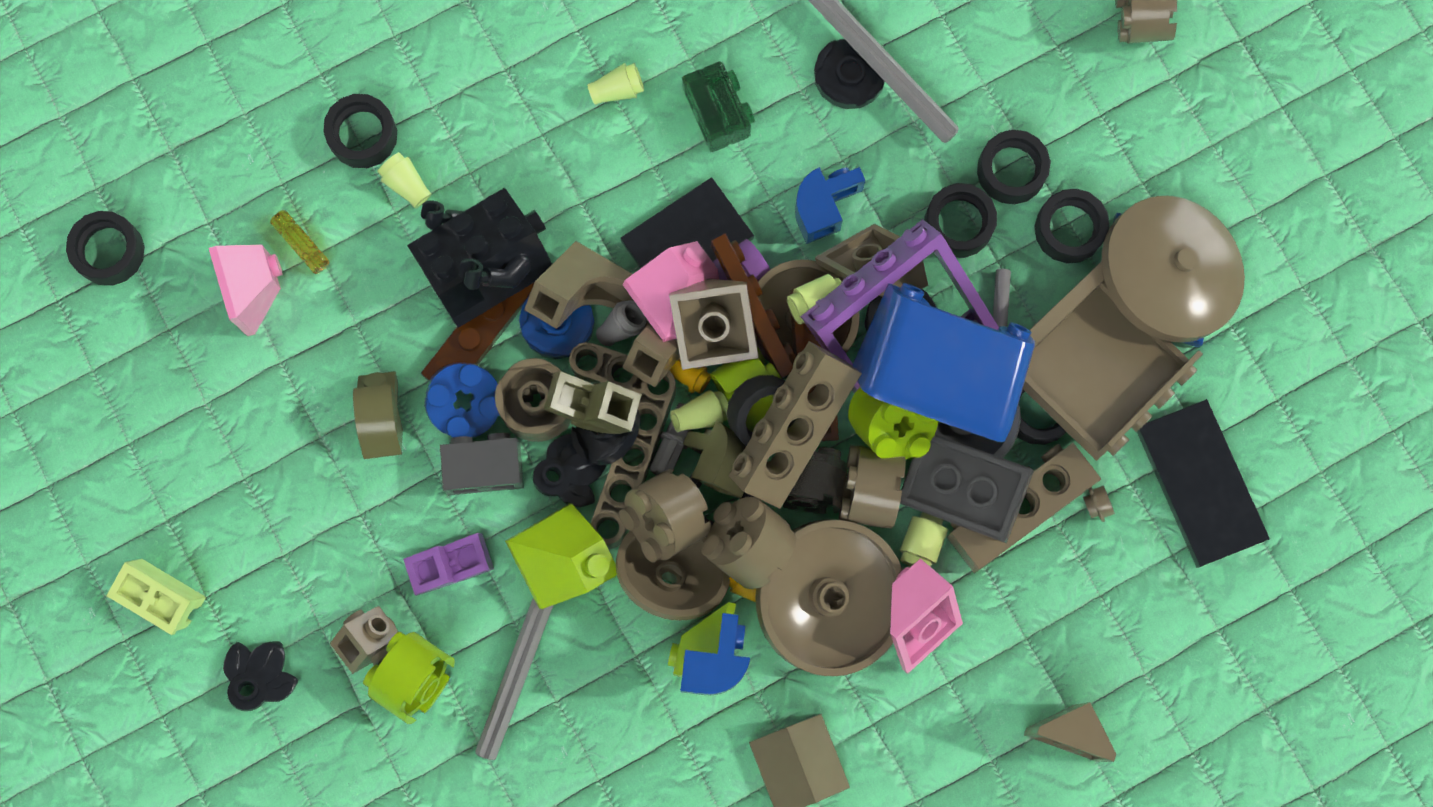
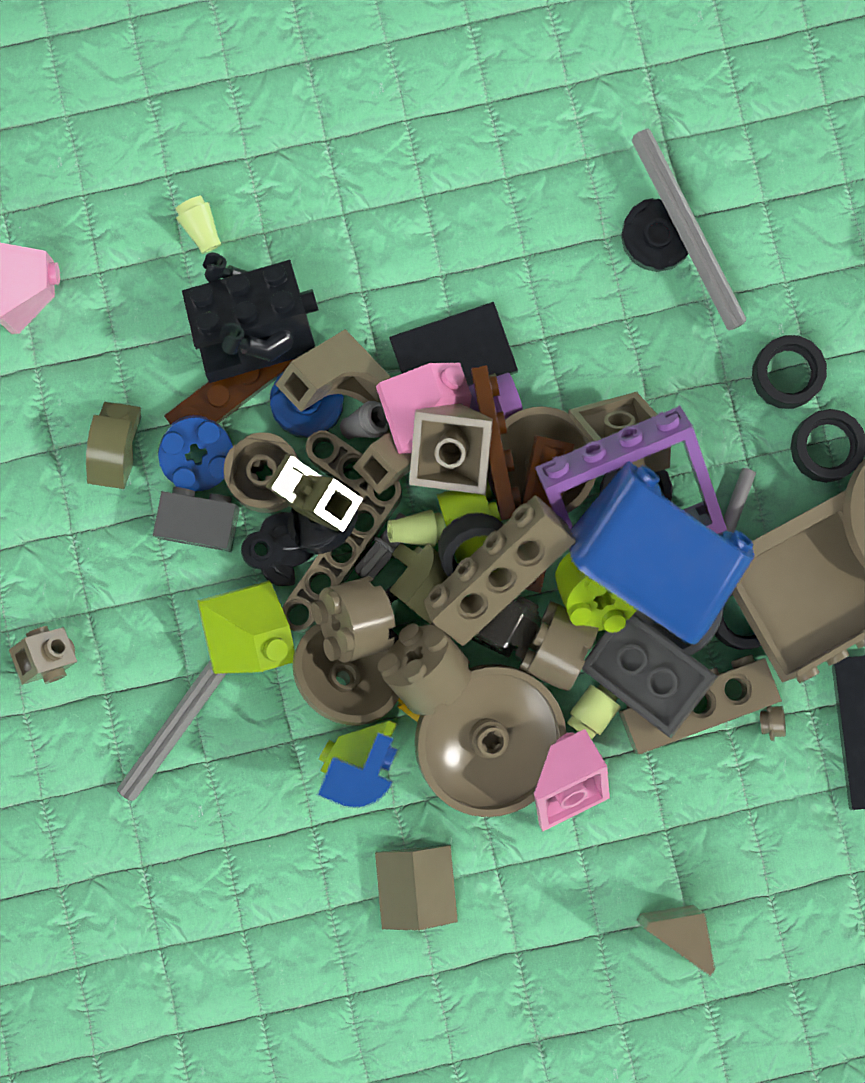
camera: 20 degrees right, 5 degrees up
clear yellow axle [270,210,330,274] -> none
black tyre [323,94,398,168] -> none
lime brick [363,631,455,724] -> none
medium lavender slope [403,533,494,595] -> none
yellowish green cone [587,63,644,105] -> none
yellow pin [670,358,711,394] -> none
clear green brick [682,61,755,152] -> none
yellowish green brick [787,274,842,324] -> none
blue brick [795,167,866,244] -> none
black tyre [924,183,997,258] -> none

